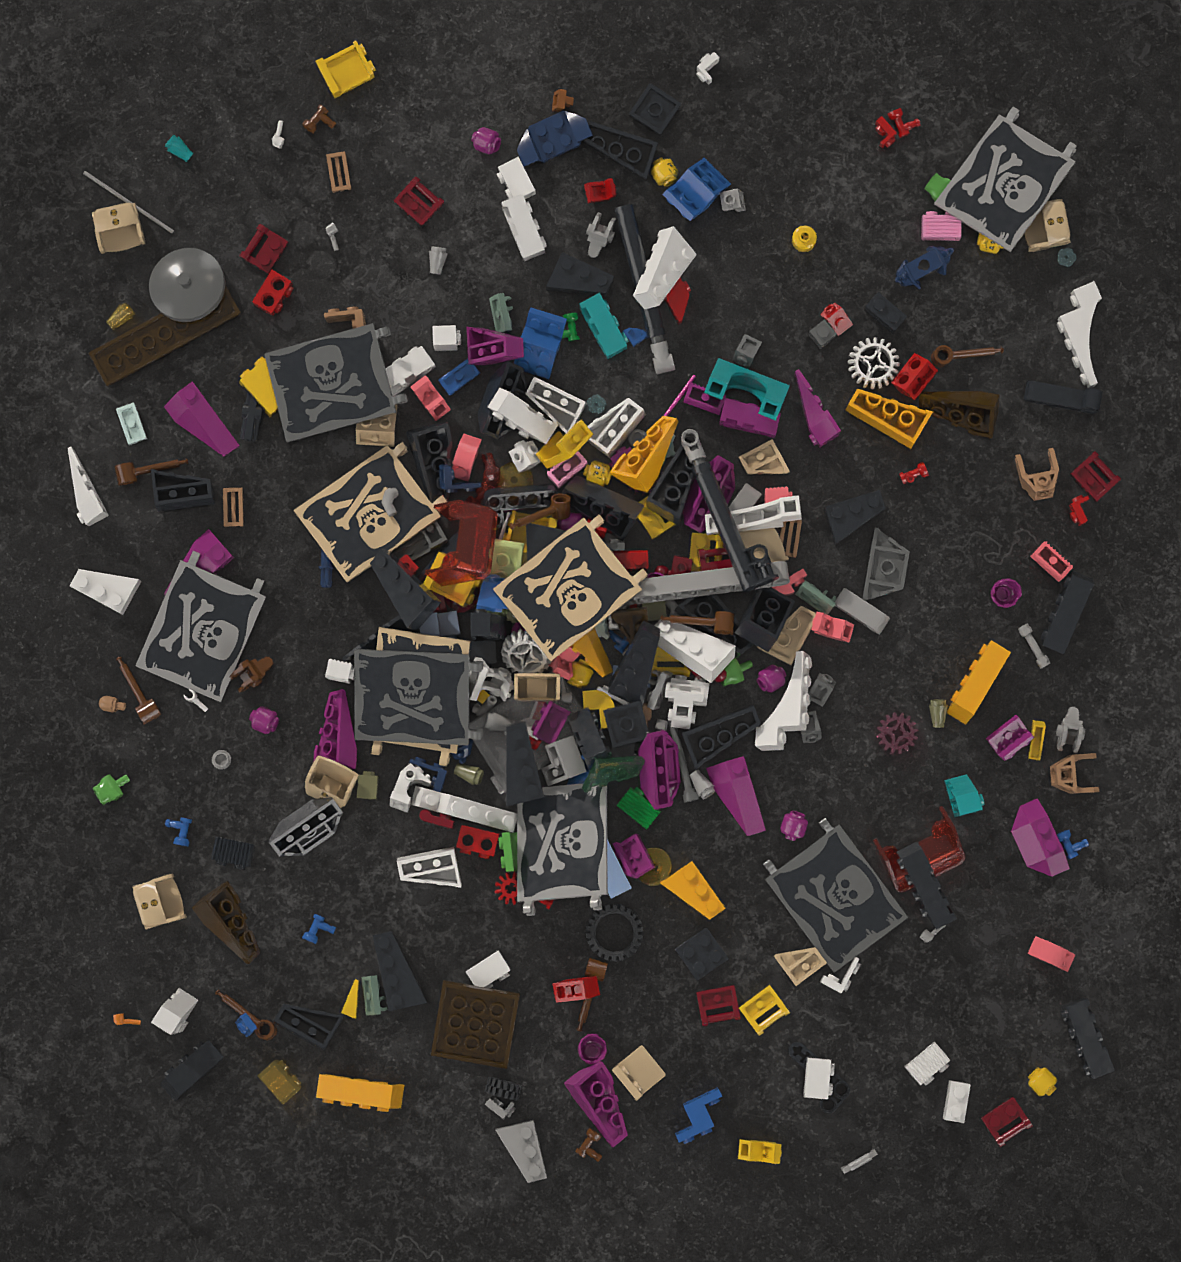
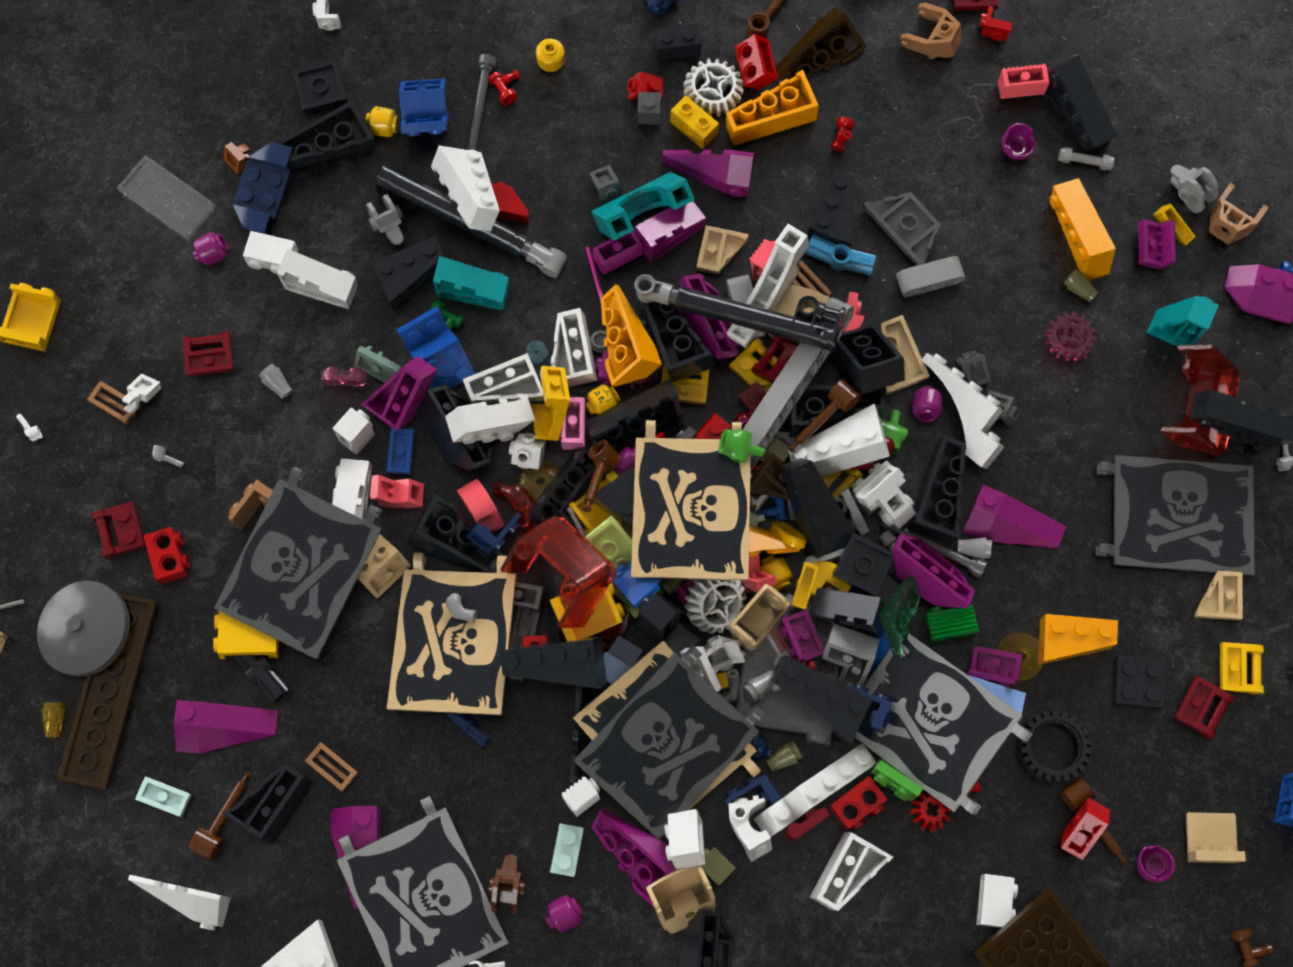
camera: 55 degrees left, 10 degrees down
reddish brown piece [302,105,336,134] -> none
magenta wedge [564,1062,628,1147] -> none
red bracket [584,178,616,203] -> none
blue tile [622,328,647,347] -> none
light grey bracket [720,189,746,212] -> none
magenta head [780,811,808,841] -> none
sand green plate [795,580,836,615] -> none
coral brick [811,612,854,643] -> none
white bracket [820,957,860,993] -> none
none -> clear tile [116,155,216,241]
none -> white plate [122,374,161,414]
none -> clear pink plate [320,367,367,386]
none -> dark grey piece [467,54,497,151]
none -> red piece [489,70,520,106]
none -> light aqua plate [550,824,584,877]
none -> white piece [665,809,705,870]
none -> yellow brick [670,95,719,149]
none -> bright green piece [718,429,765,463]
none -> yellow tile [770,521,807,549]
none -> yellow piece [791,561,819,609]
none -> dark azure piece [805,234,876,276]
none -> dark blue bracket [847,684,895,734]

